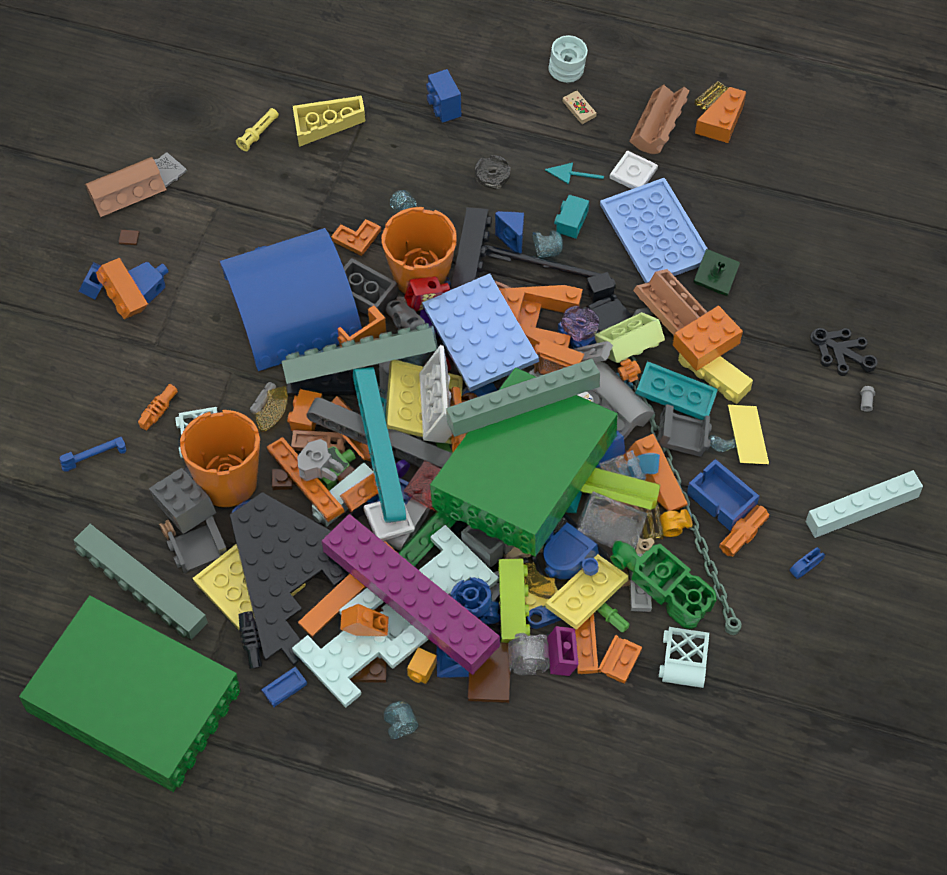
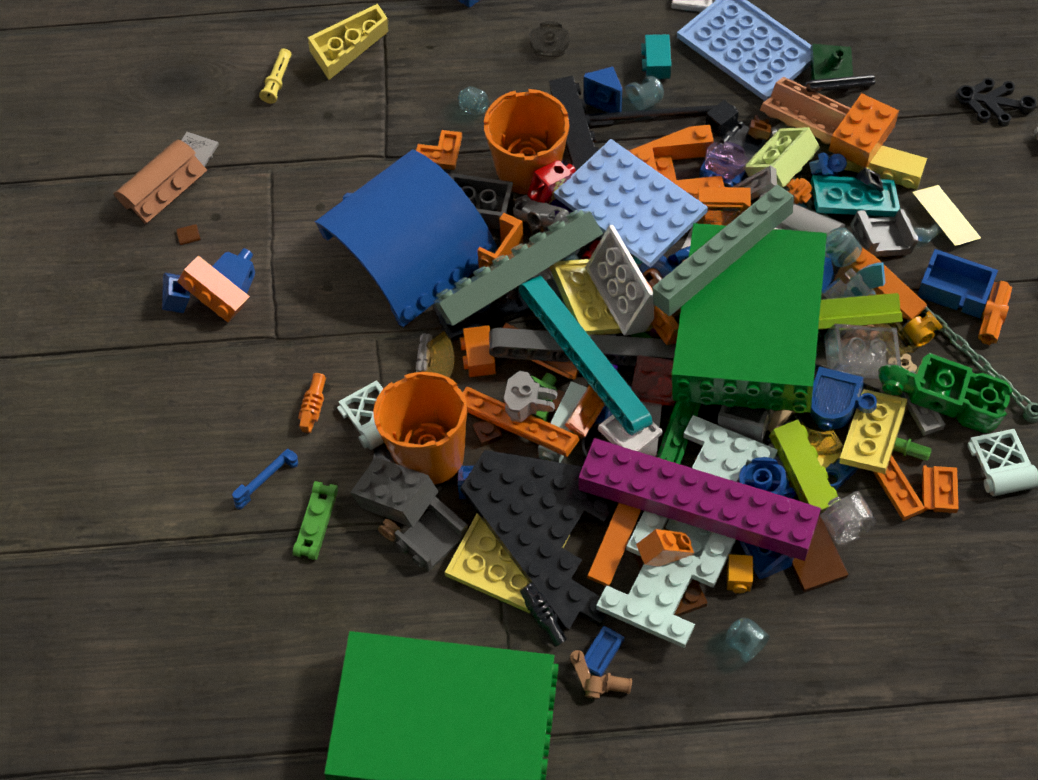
camera: 20 degrees left, 0 degrees up
sand green brick [74,524,208,640] -> none
nougat plate [291,430,346,454] -> none
teal piece [545,163,604,184] -> none
magenta brick [547,626,578,676] -> none
none -> bright green plate [293,481,338,560]
none -> medium nougat pin [570,650,632,699]
none -> reddish brown plate [748,115,771,140]
none -> black axle [806,75,876,92]
none -> blue hips [809,153,847,177]
none -> clear light blue helmet [825,228,862,267]
none -> black slope [855,167,884,192]

